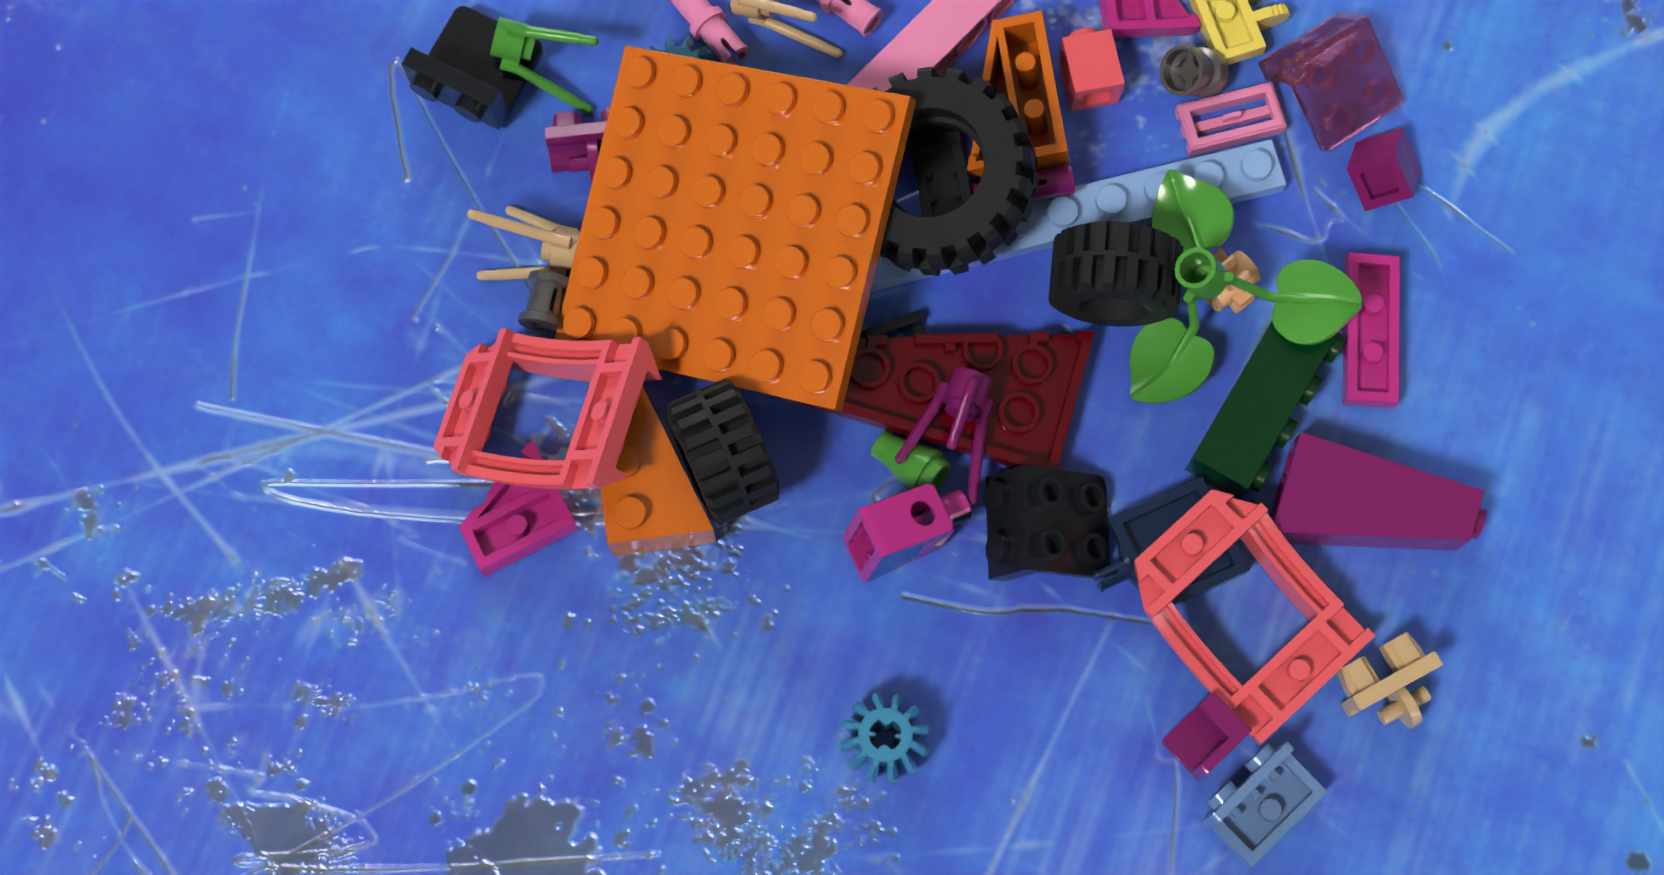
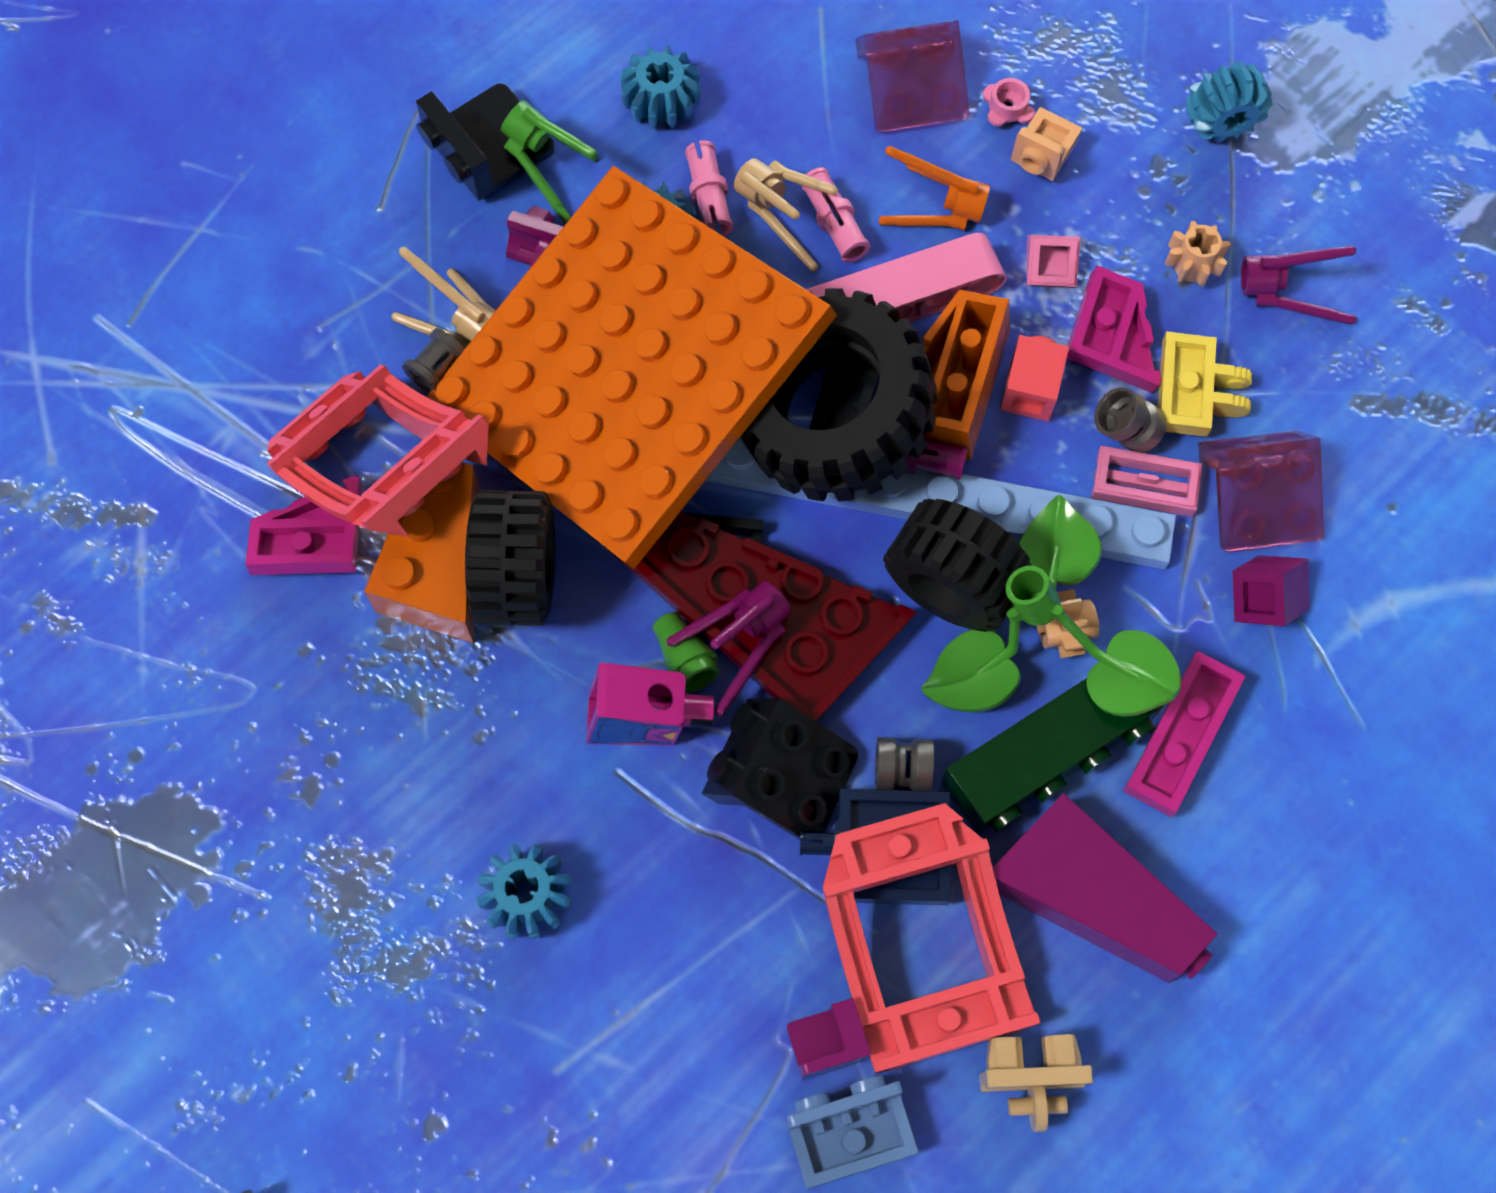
camera: 25 degrees right, 5 degrees down
none -> flat silver wheel [875,737,934,791]

